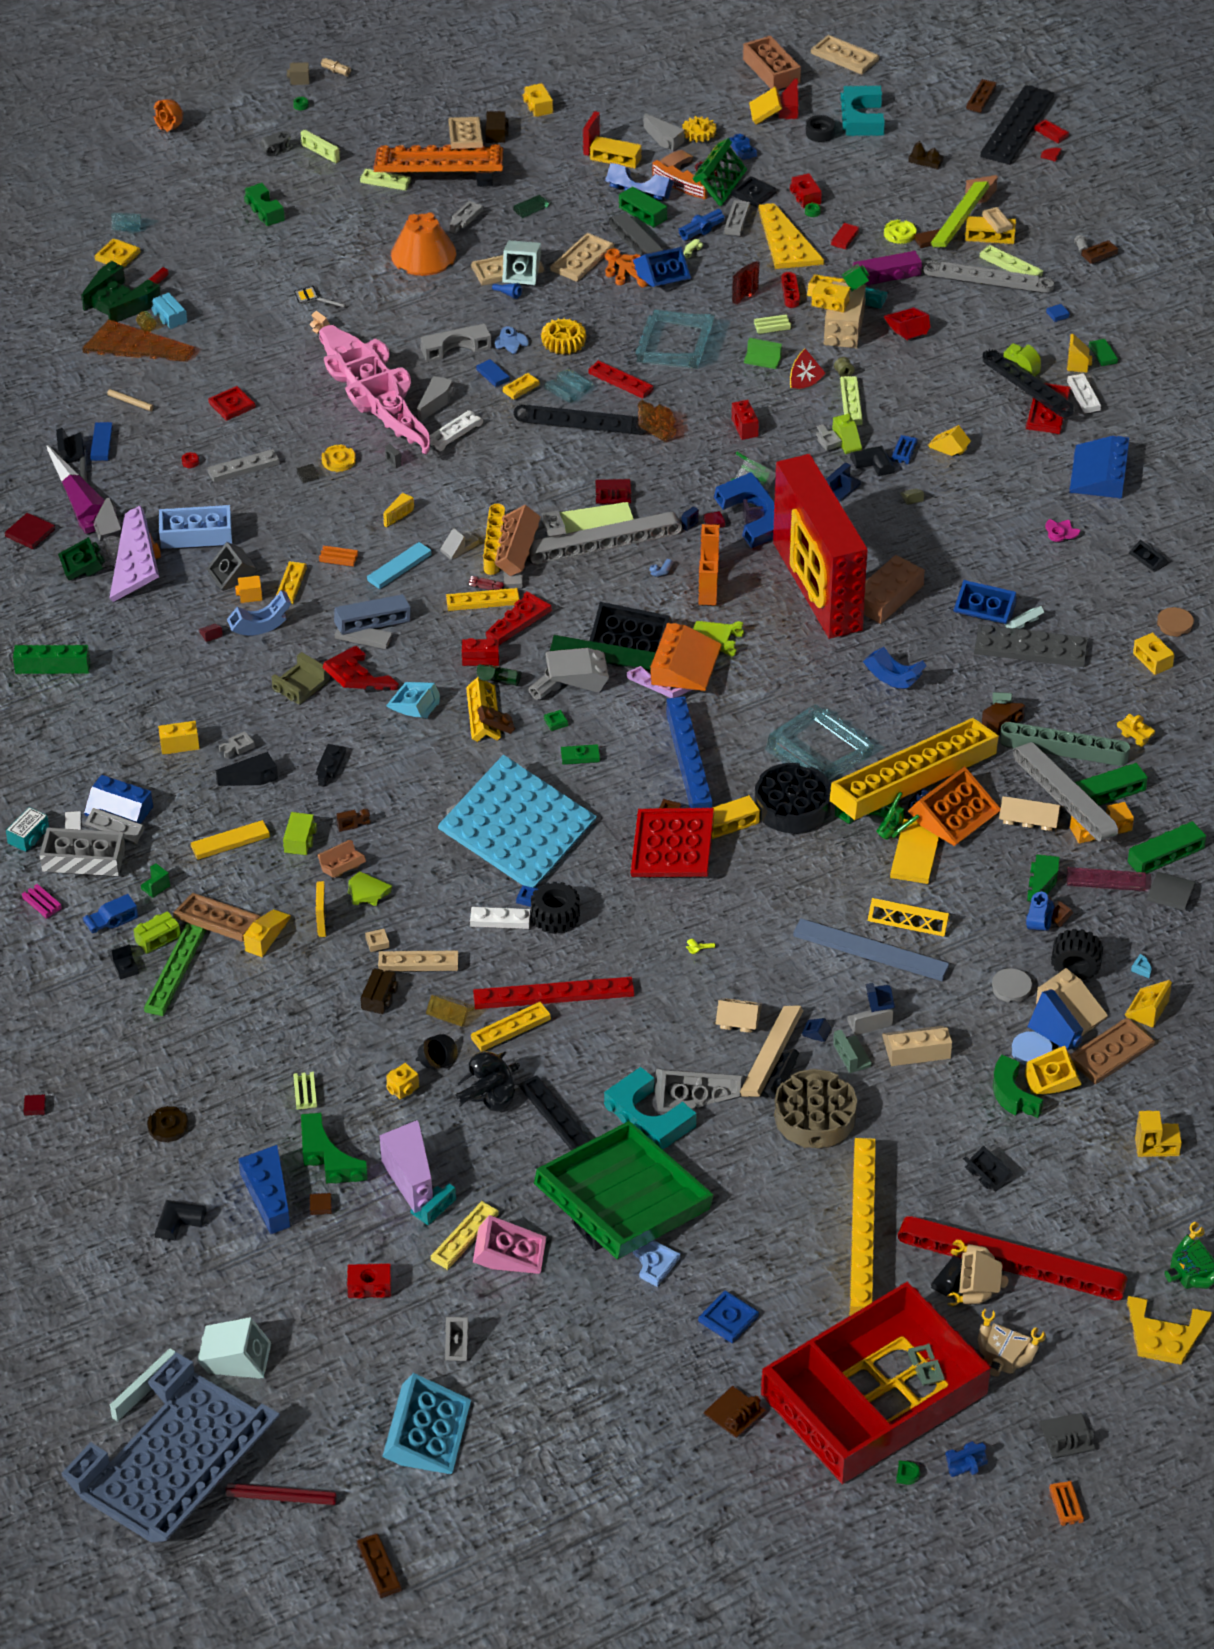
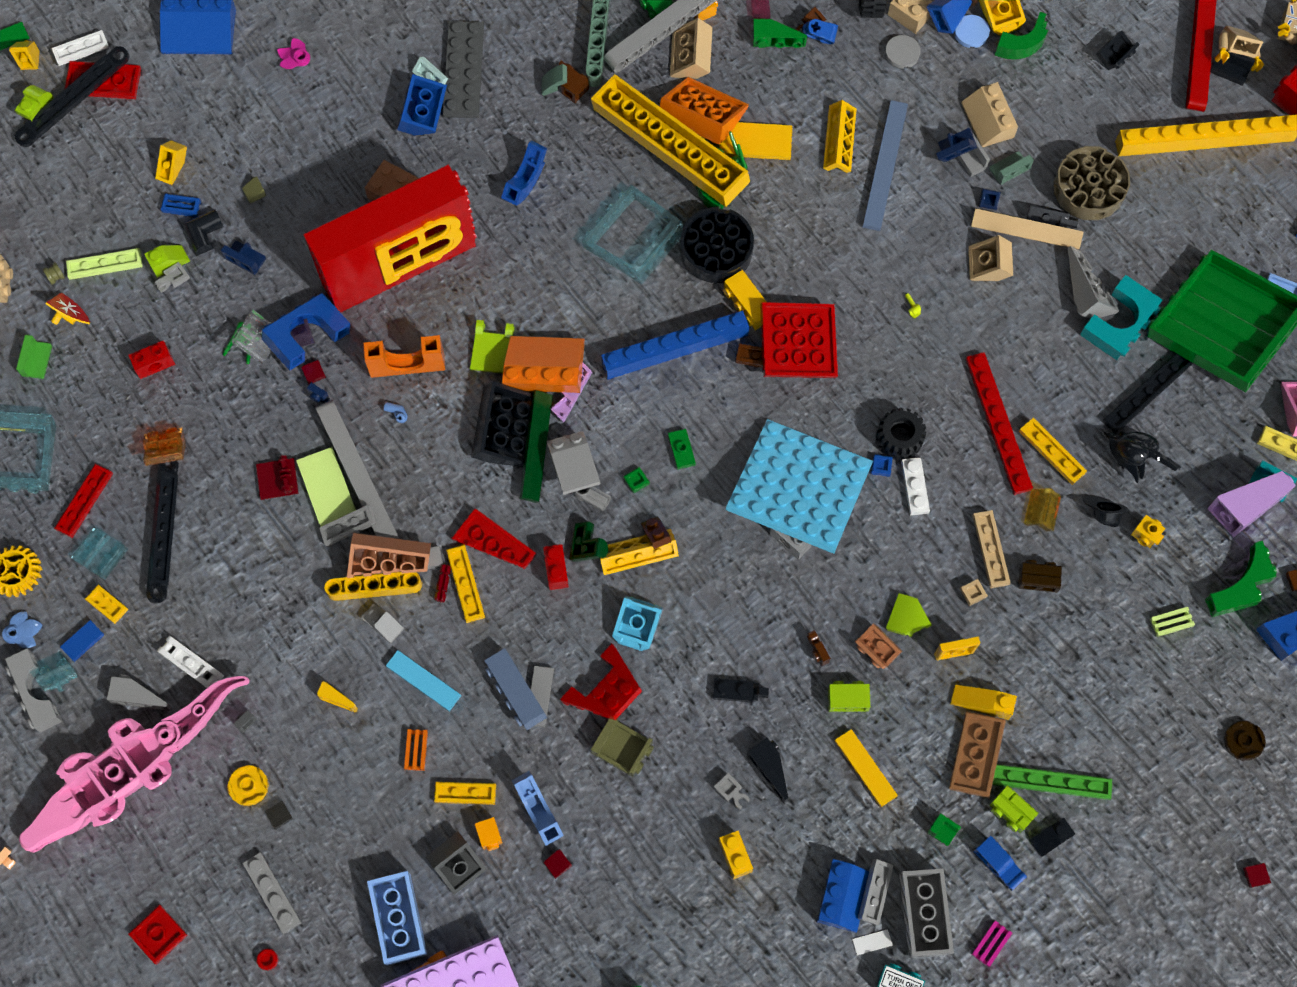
camera: 100 degrees left, 25 degrees up
none -> clear light blue hips [35,658,78,692]

